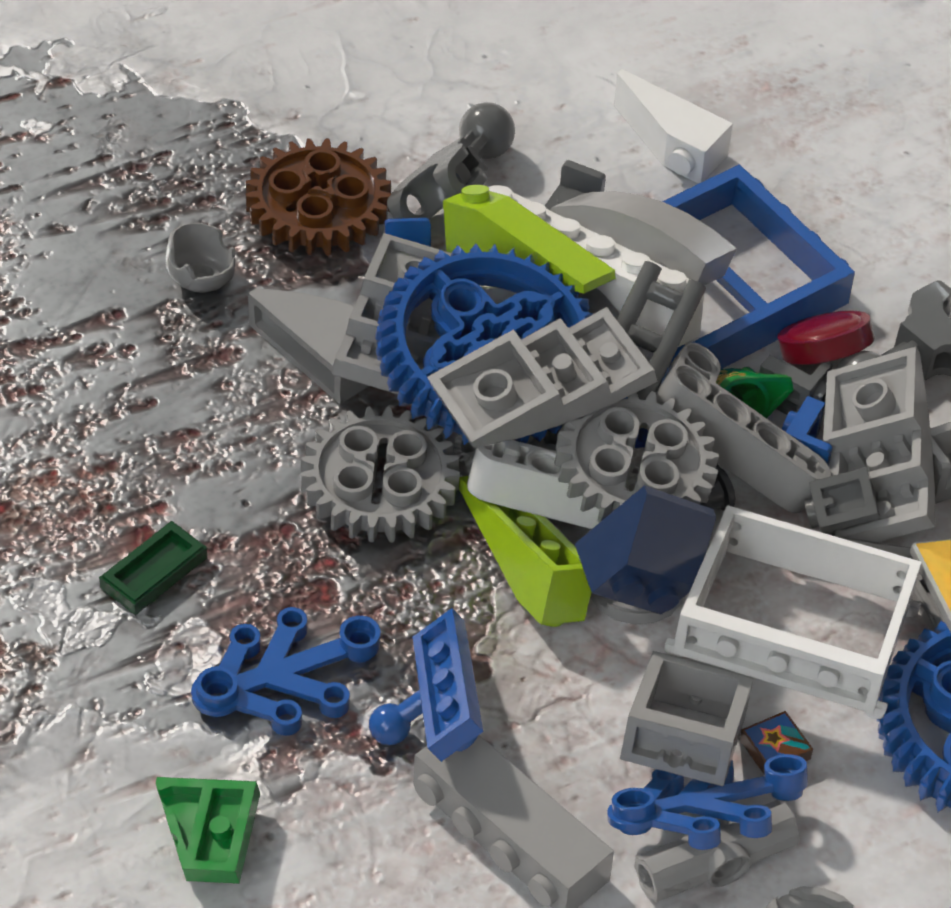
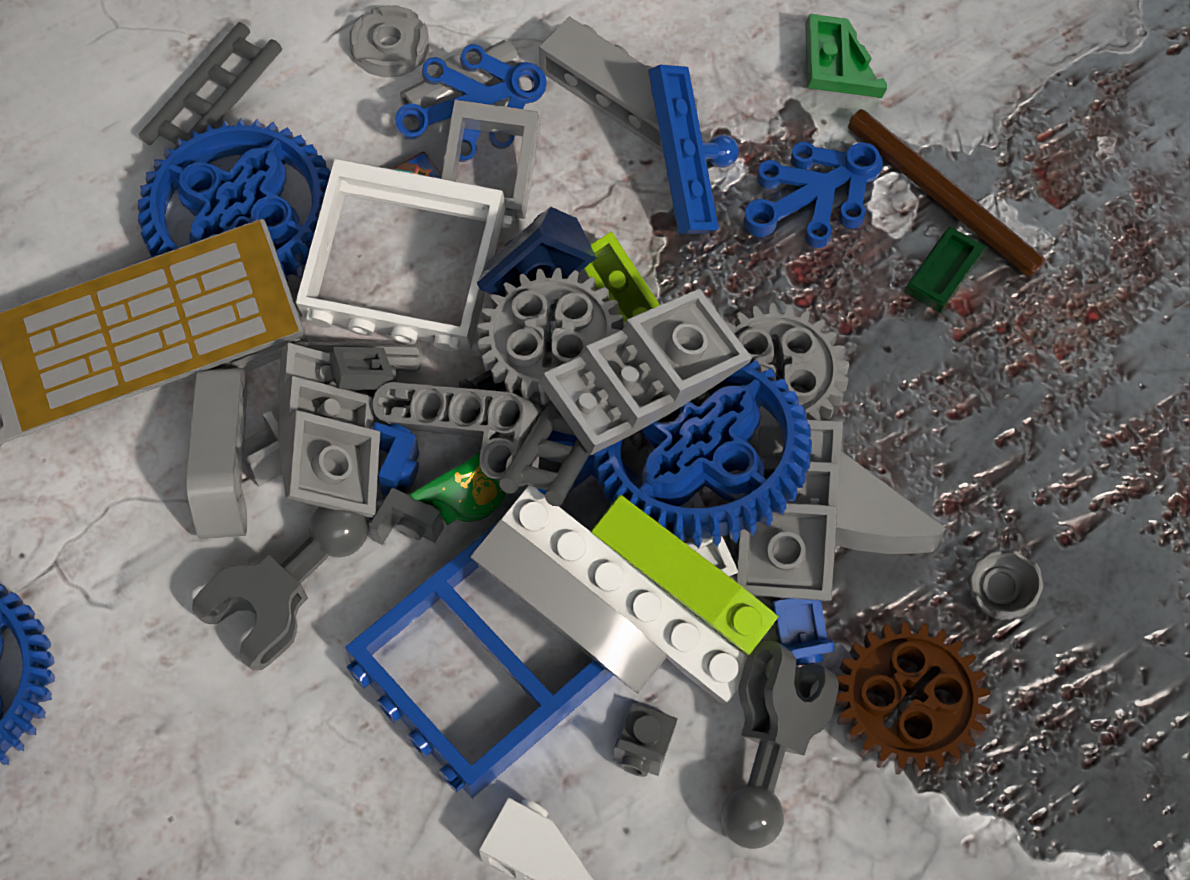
camera: 175 degrees right, 15 degrees up
dark red piece [778,311,875,364] -> none
none -> reddish brown axle [848,109,1045,277]

